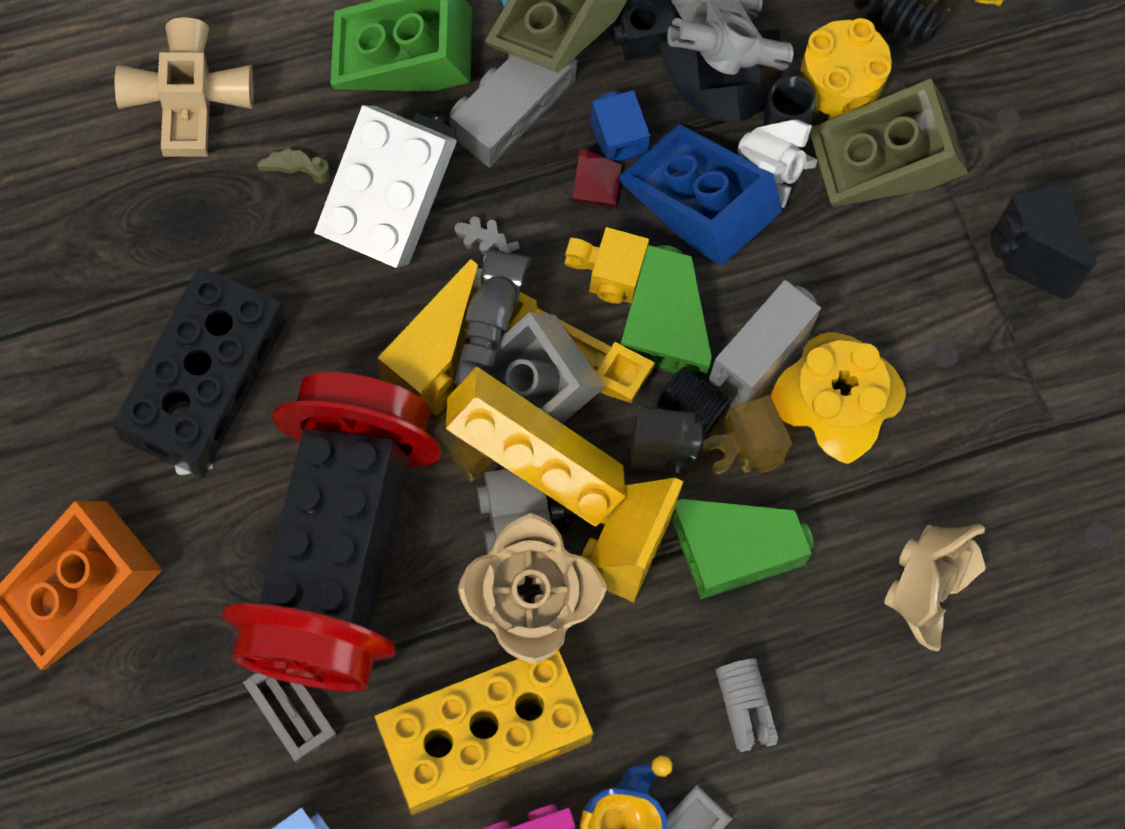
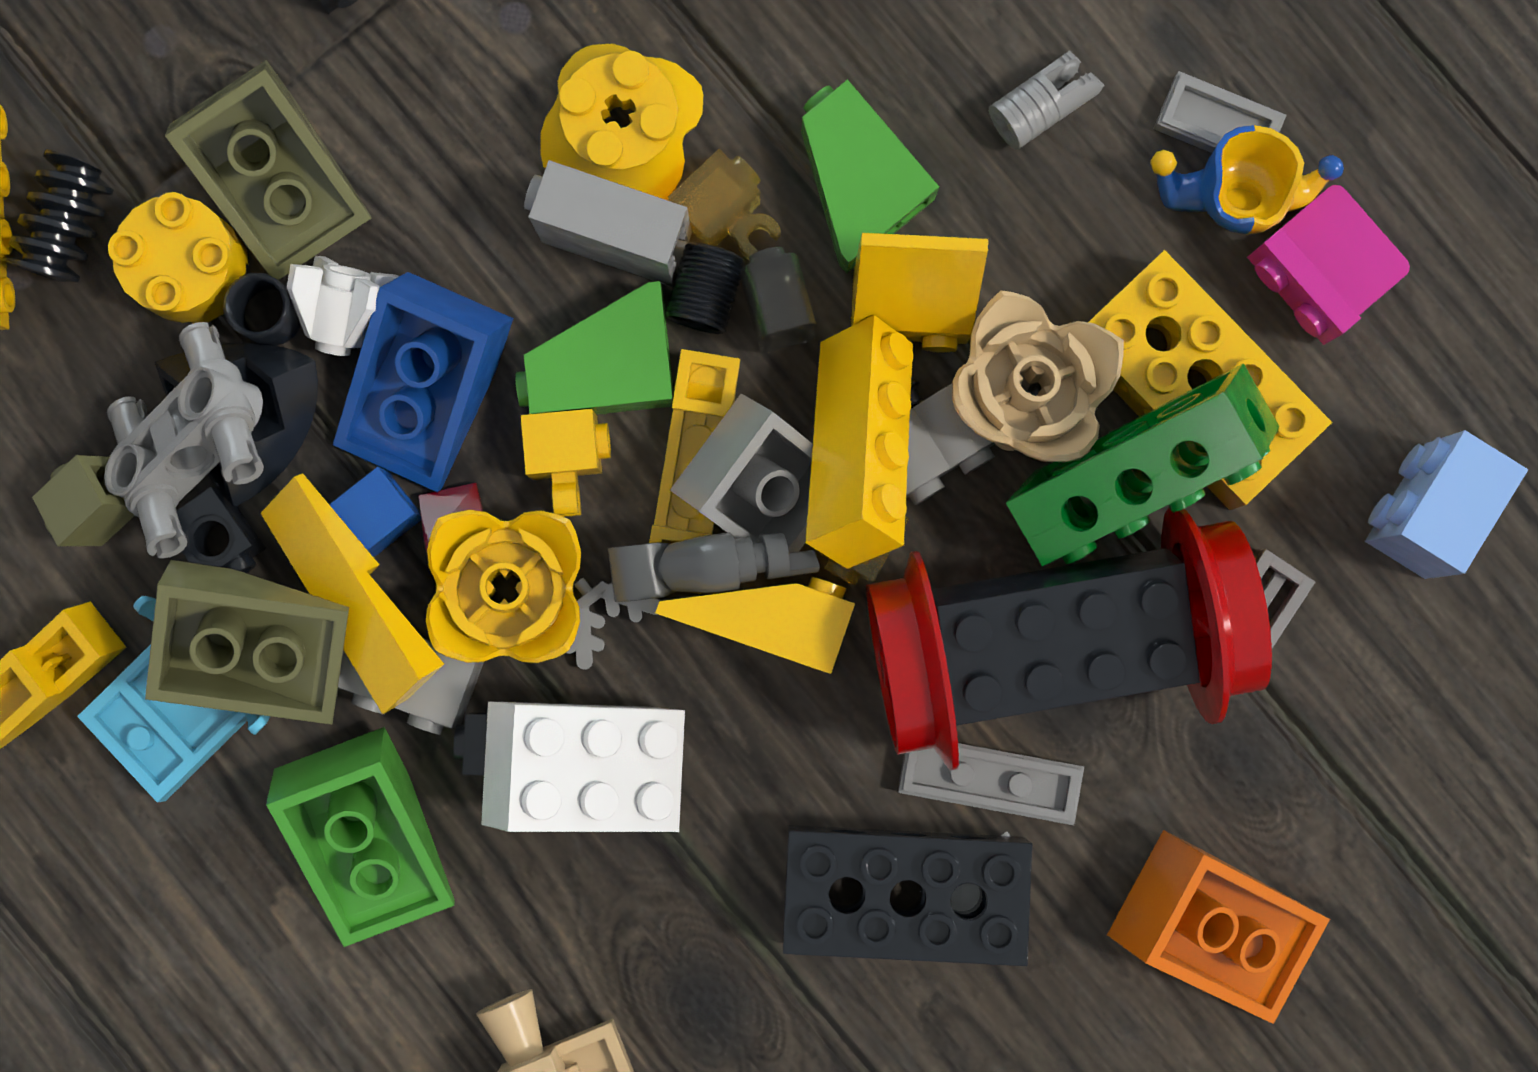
camera: 105 degrees left, 15 degrees up
olive piece [257,148,331,184] -> none
none -> yellow slope [261,473,444,714]
none -> yellow brick [426,510,581,663]
none -> light grey tile [897,743,1084,825]
none -> green brick [1006,363,1279,566]

